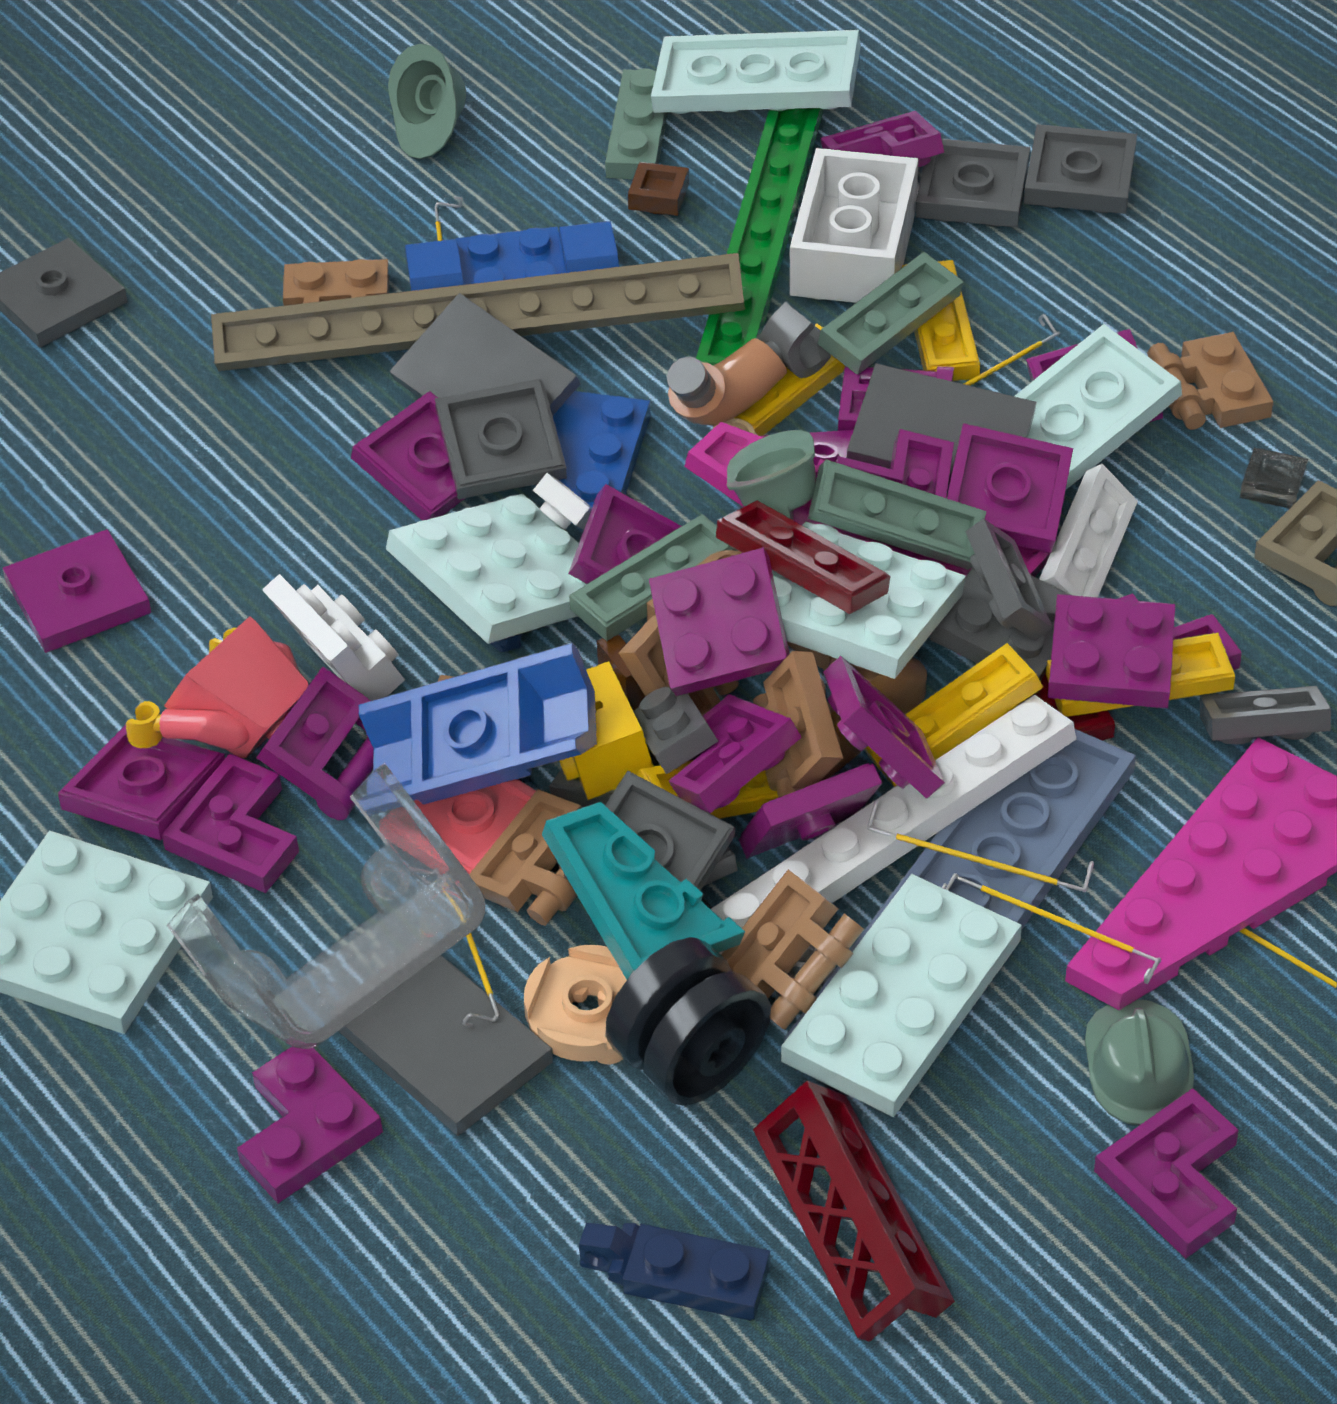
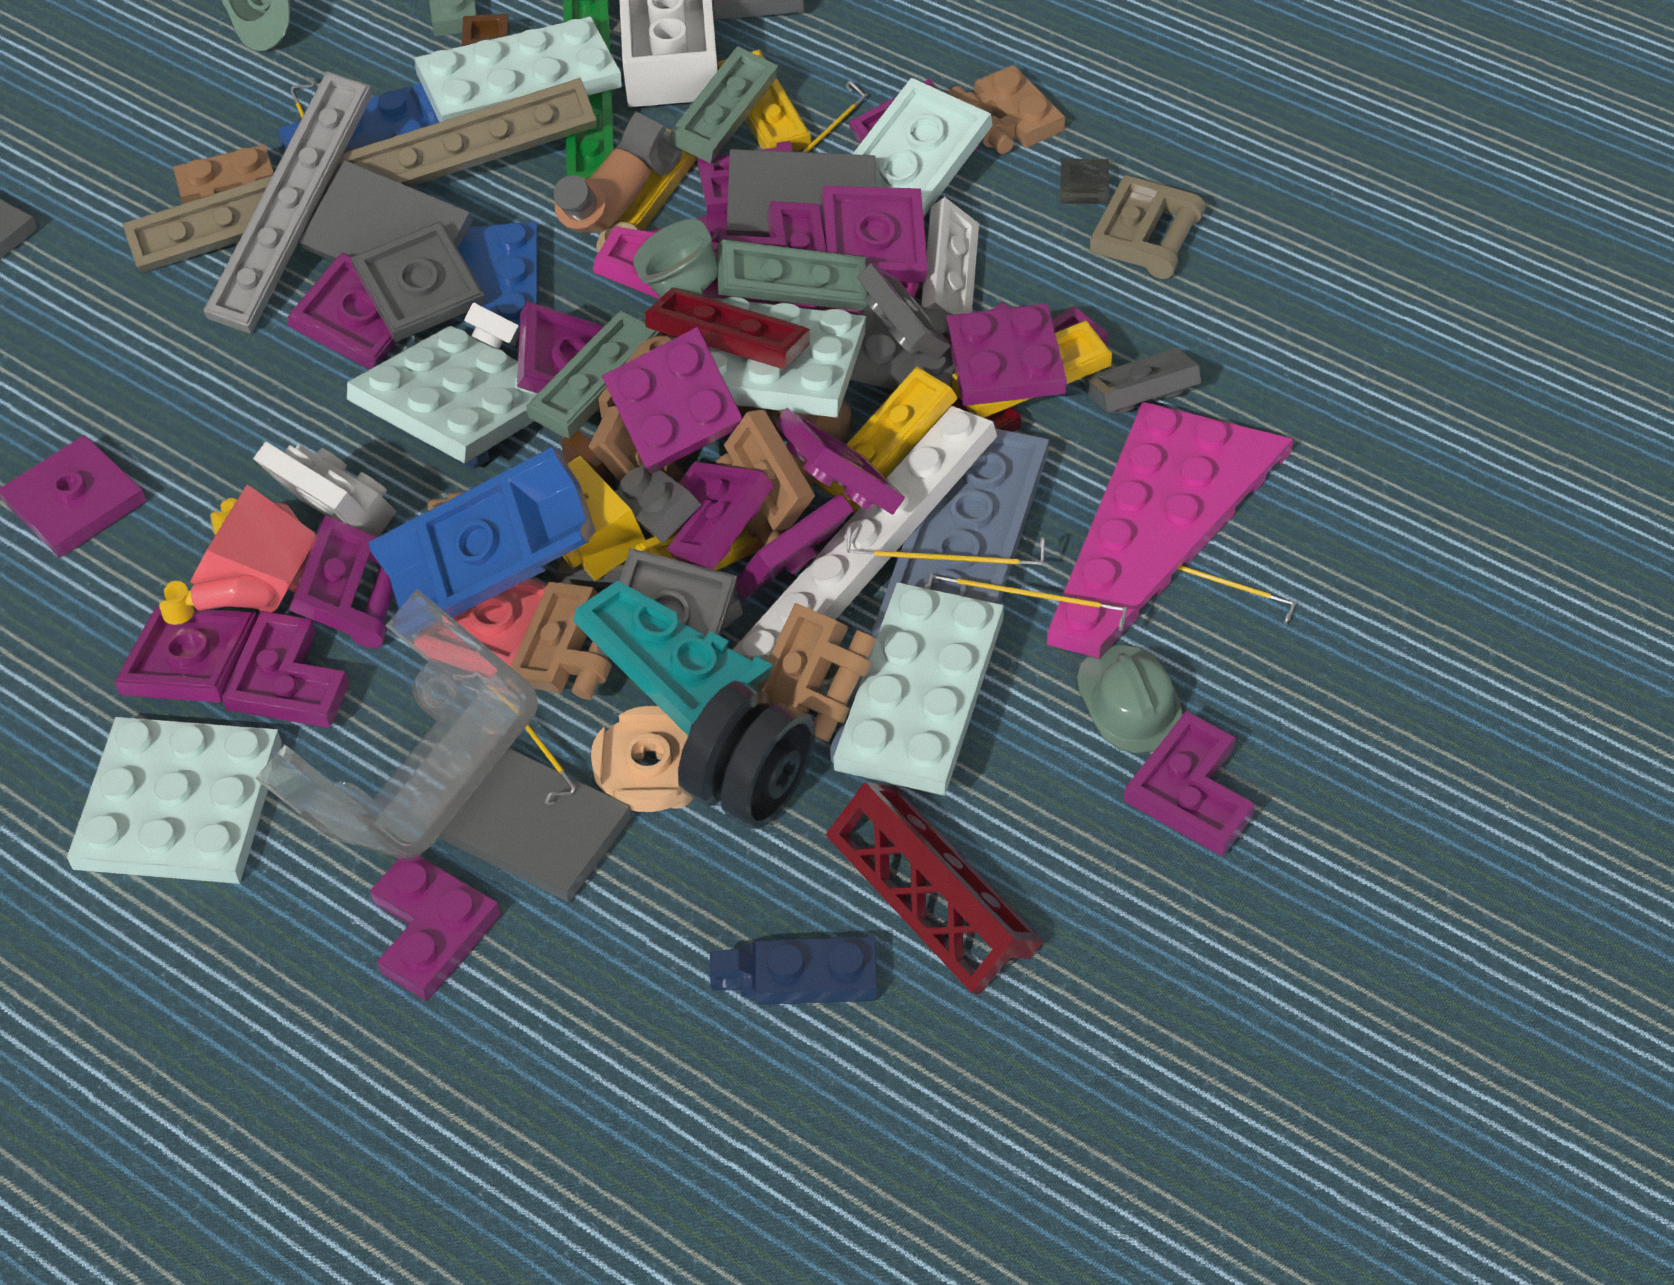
camera: 15 degrees left, 5 degrees up
none -> light grey tile [203,71,373,334]
none -> light aqua plate [414,17,621,122]

